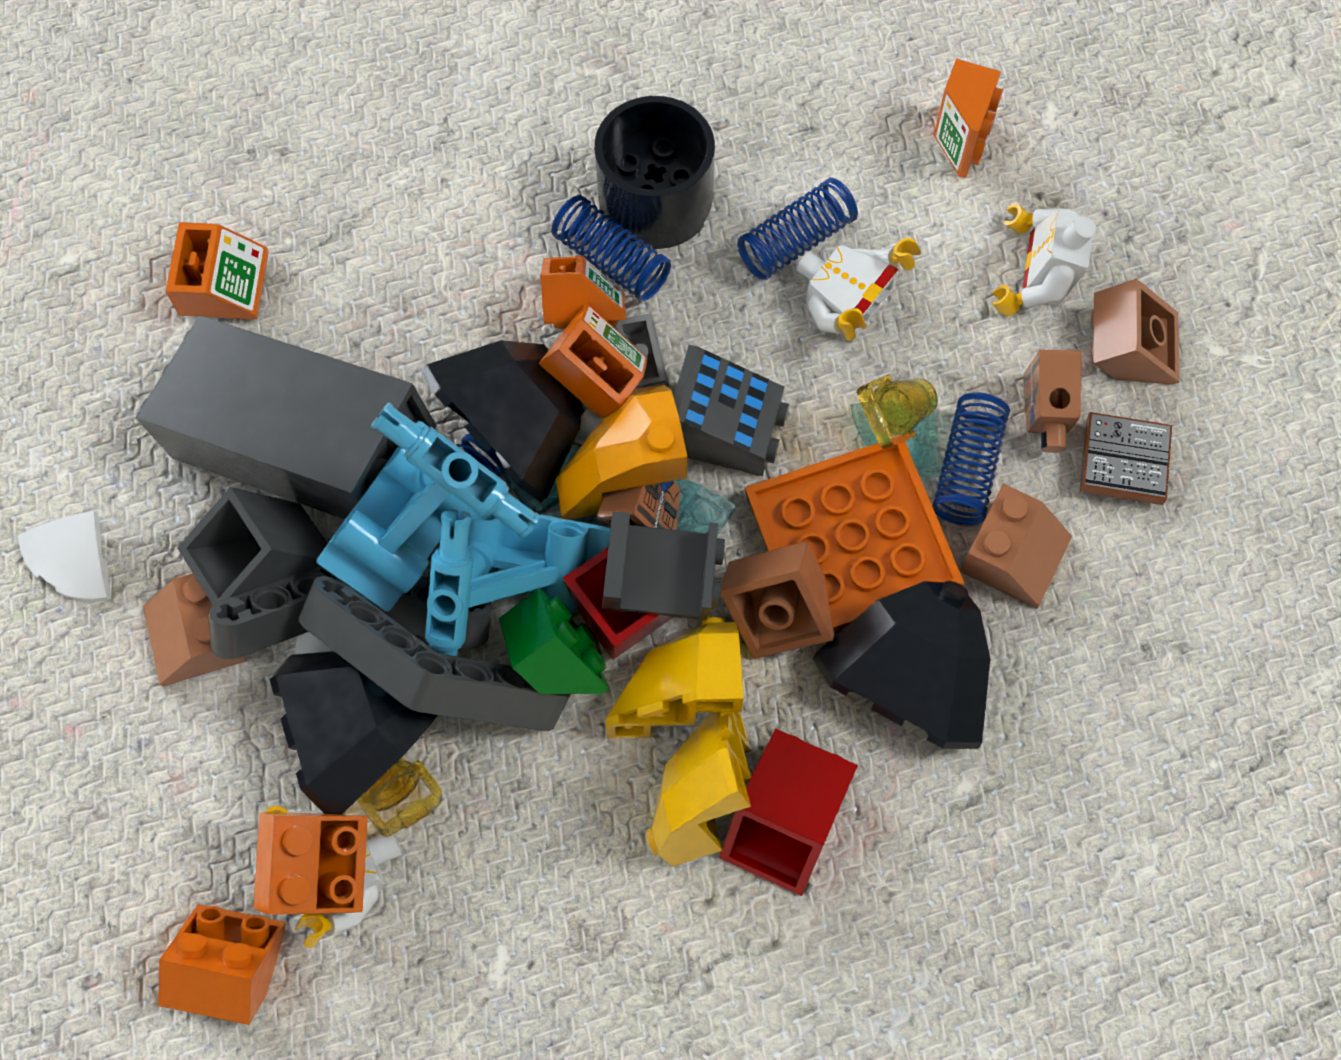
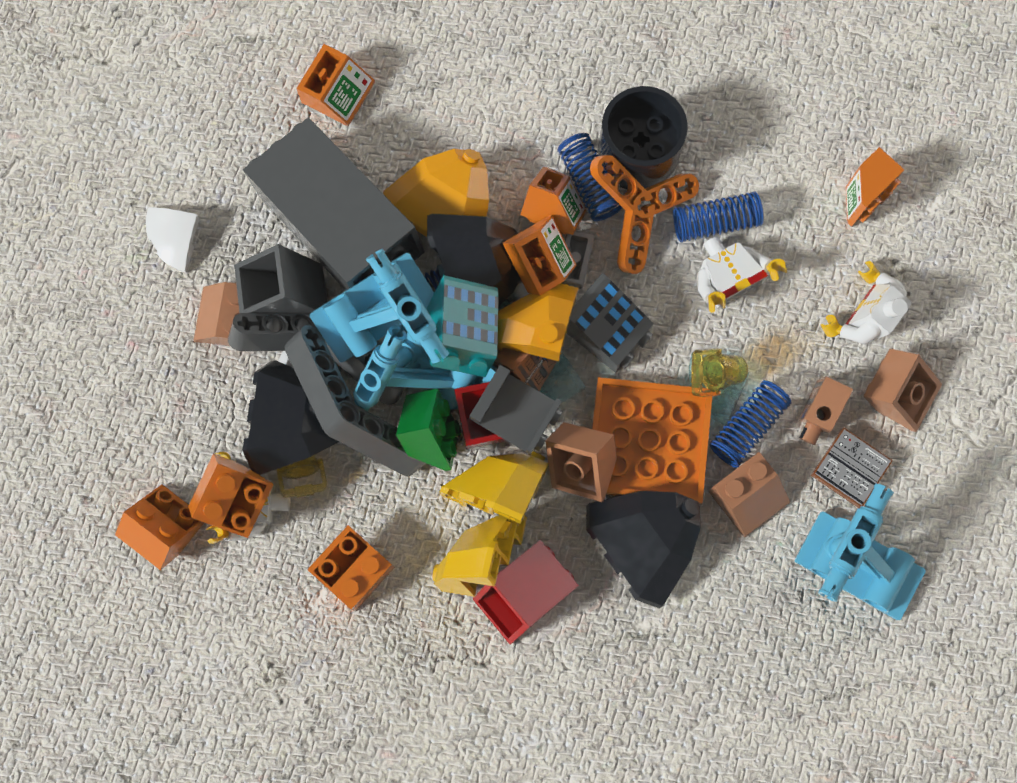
camera: 25 degrees right, 10 degrees up
none -> orange slope [307,525,395,611]
none -> light orange brick [383,148,489,237]
none -> teal slope [426,275,498,377]
none -> orange piece [590,155,699,274]
none -> medium azure plate [795,483,926,620]

